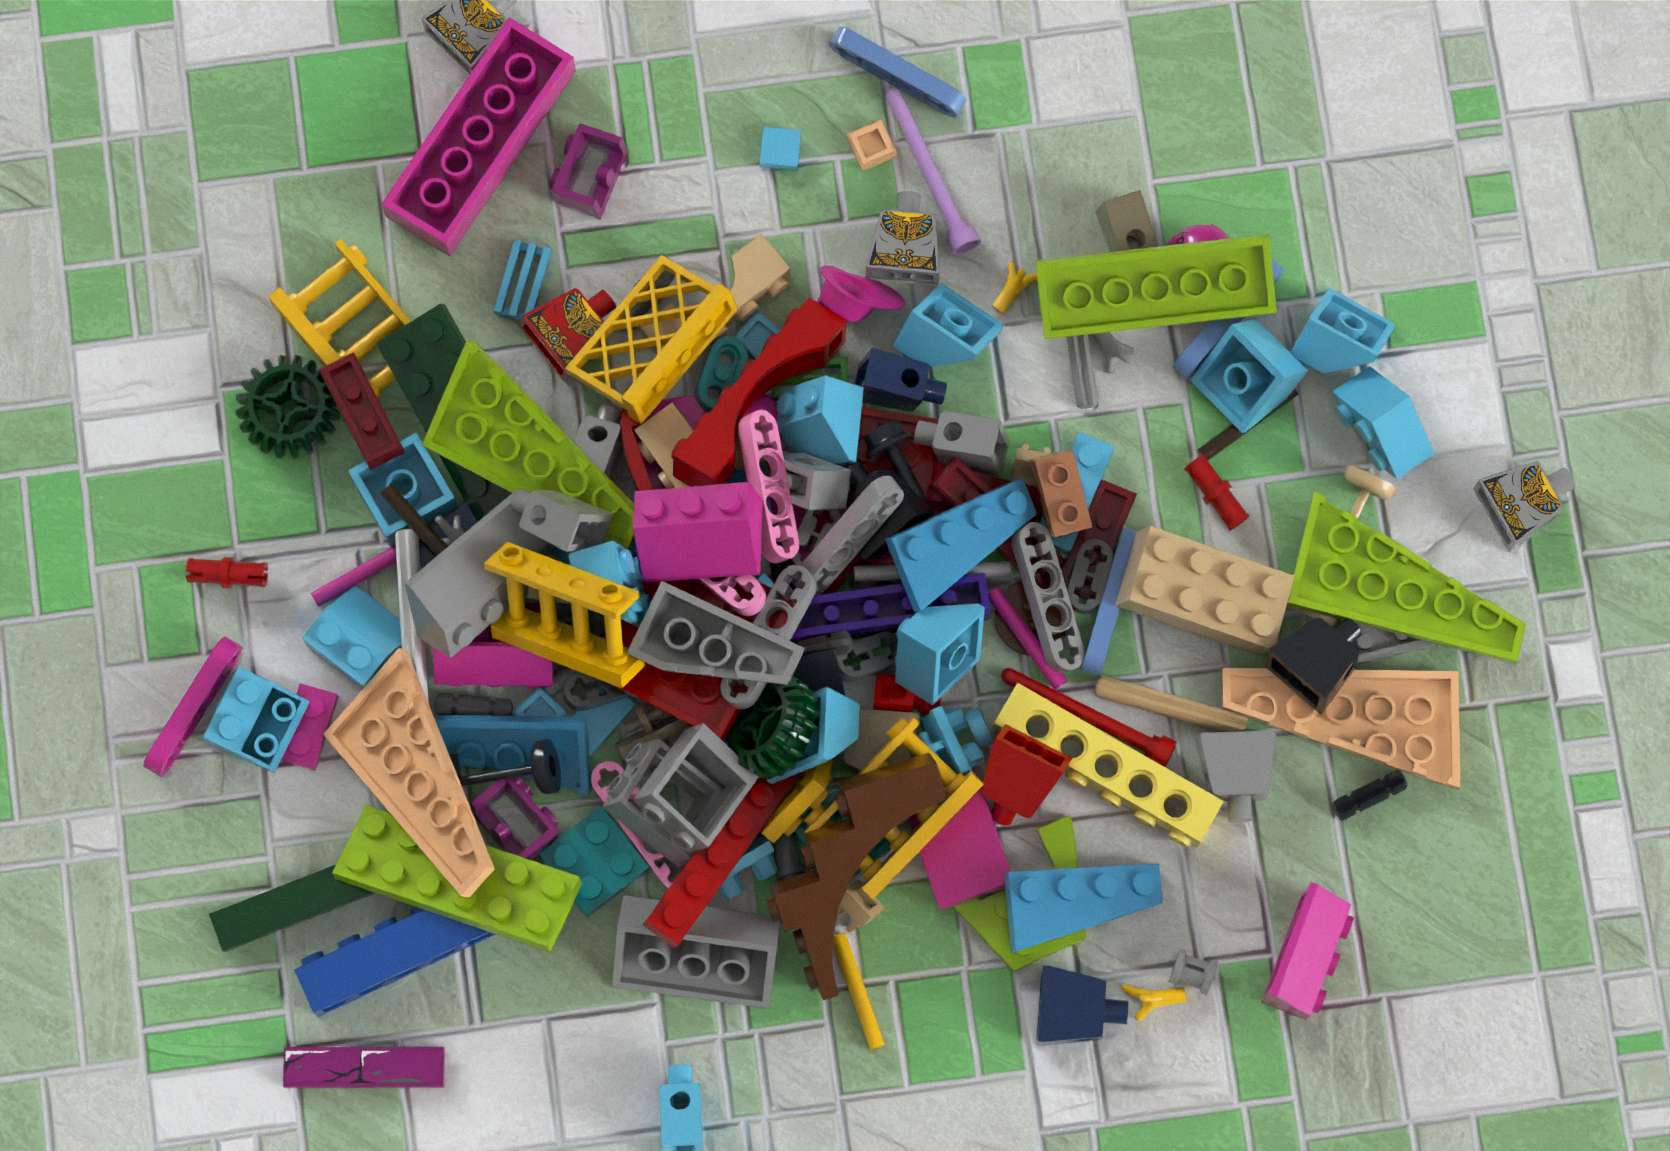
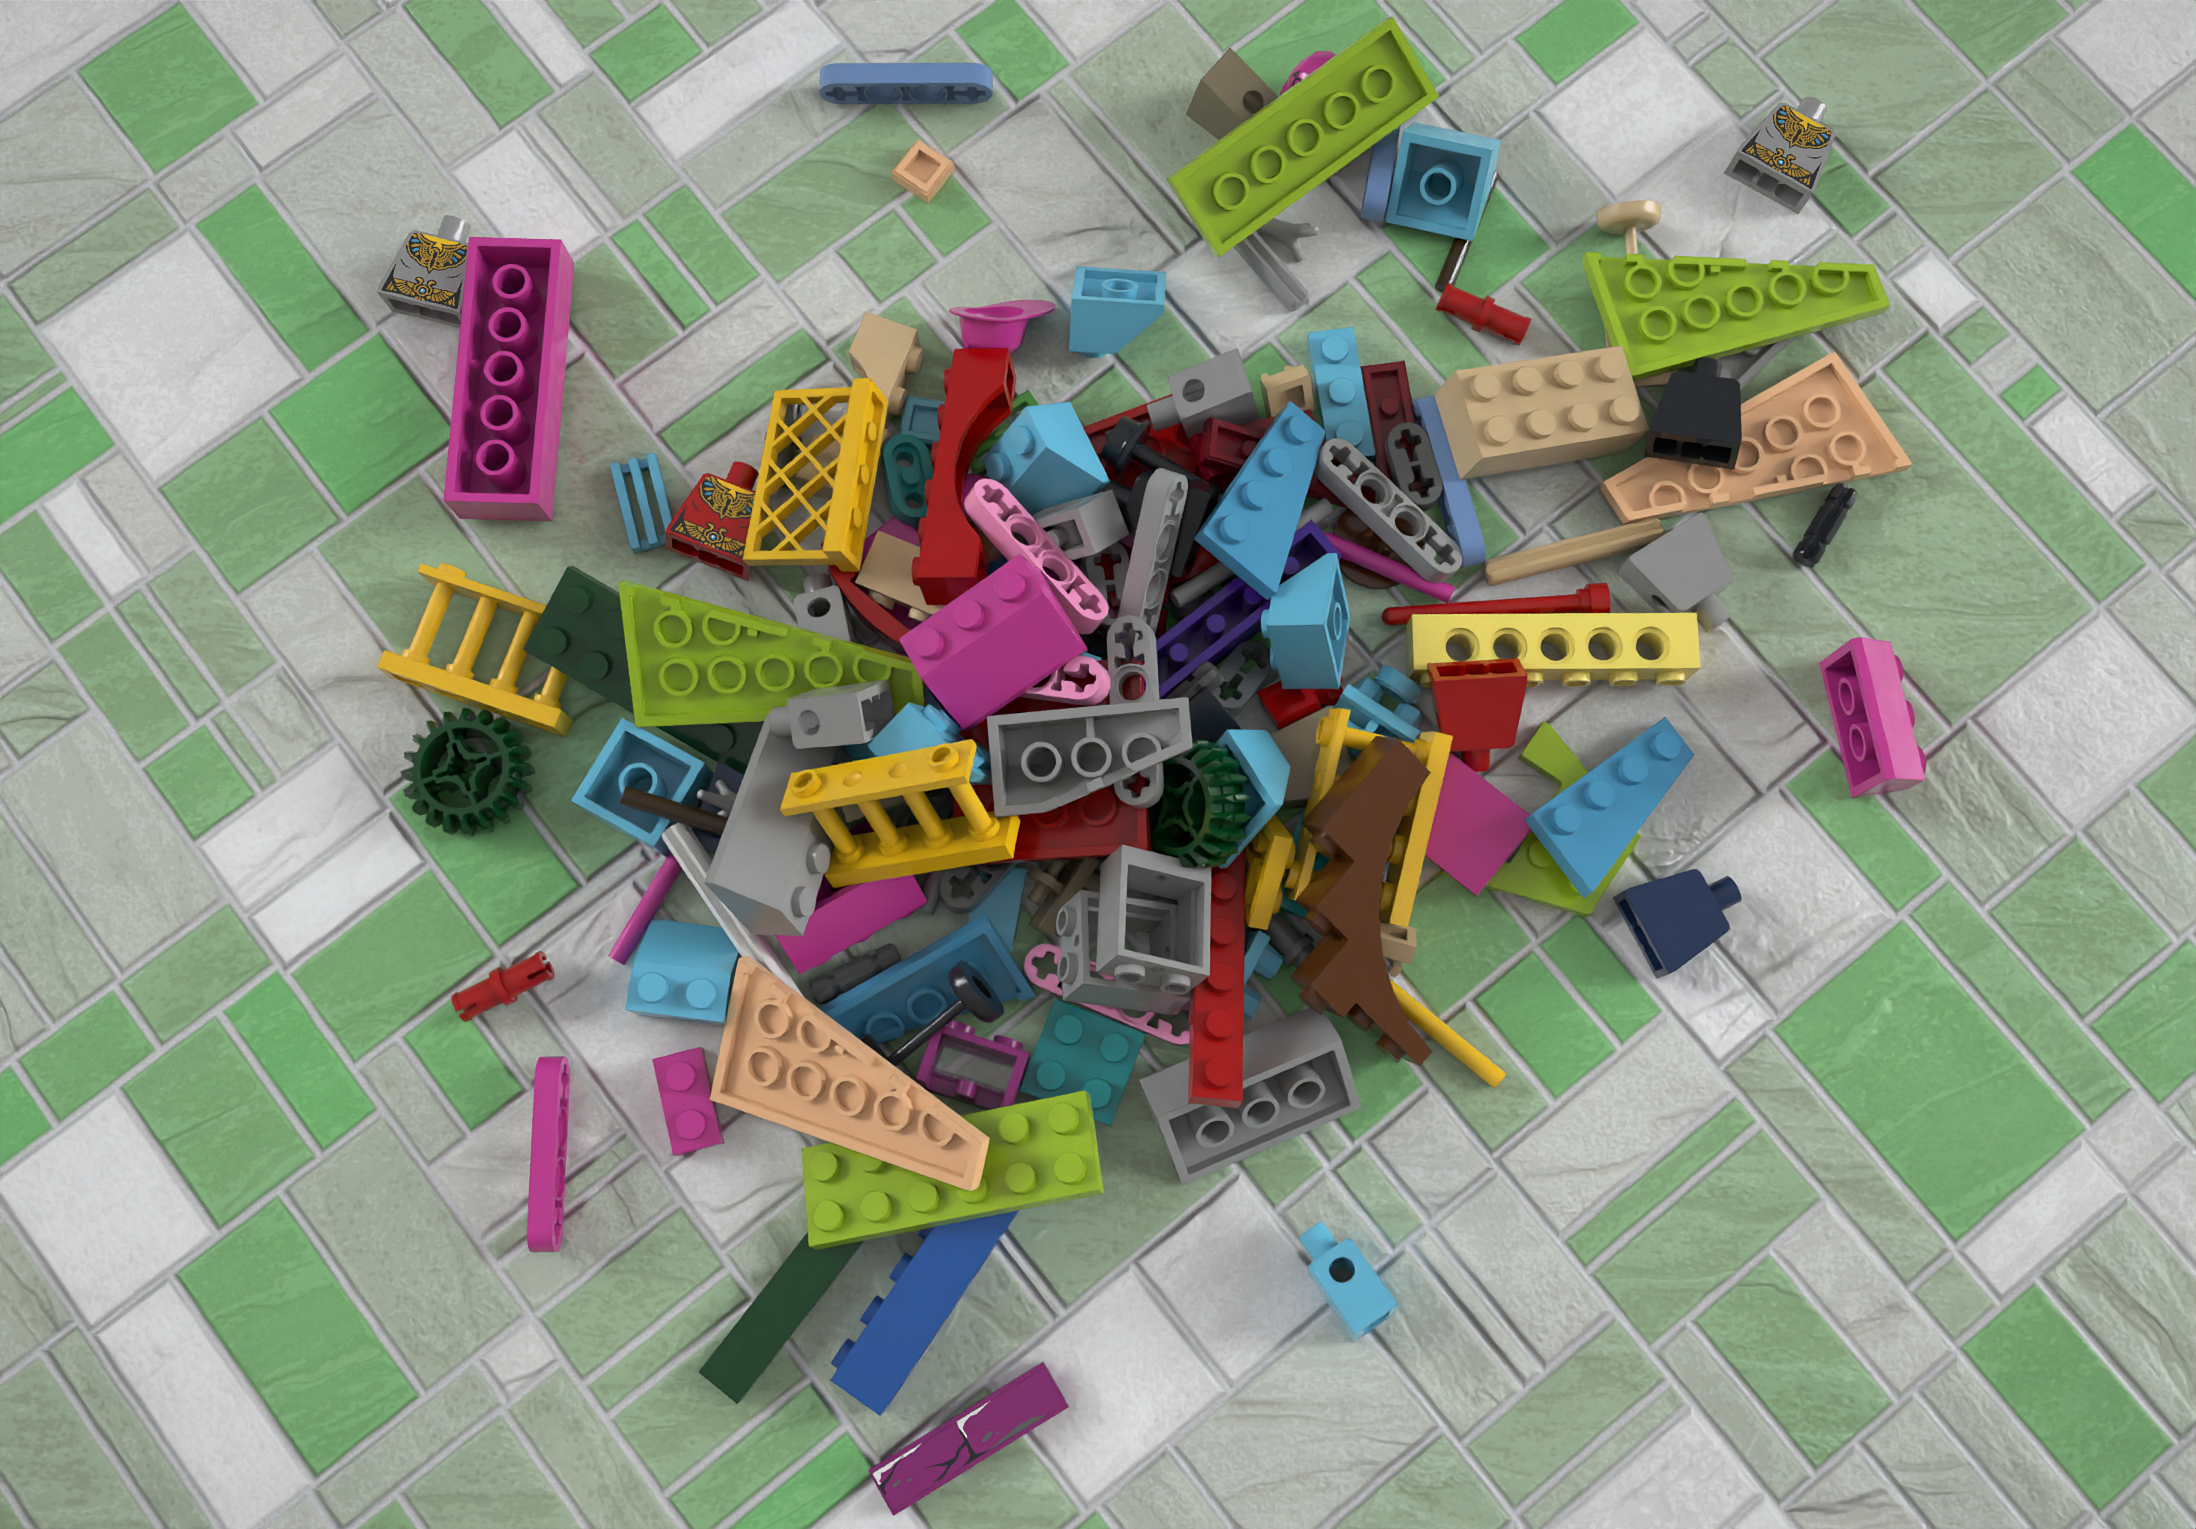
camera: 30 degrees left, 0 degrees up
medium azure slope [200,666,310,772] -> none
dark red tile [319,352,405,470] -> none
medium azure tile [512,686,568,717] -> none
magenta window [550,123,628,220] -> none
medium azure tile [759,127,801,171] -> none
dark blue torso [854,348,947,412] -> none
torso [866,191,940,284] -> none
lavender piece [886,88,981,255] -> none
yellow bar [992,262,1037,315] -> none
nougat brick [1029,450,1092,537] -> none
yellow bar [1121,983,1186,1021] -> none
light grey bush [1169,949,1218,995] -> none
medium azure slope [1290,288,1396,373] -> none
medium azure brick [1332,366,1435,479] -> none

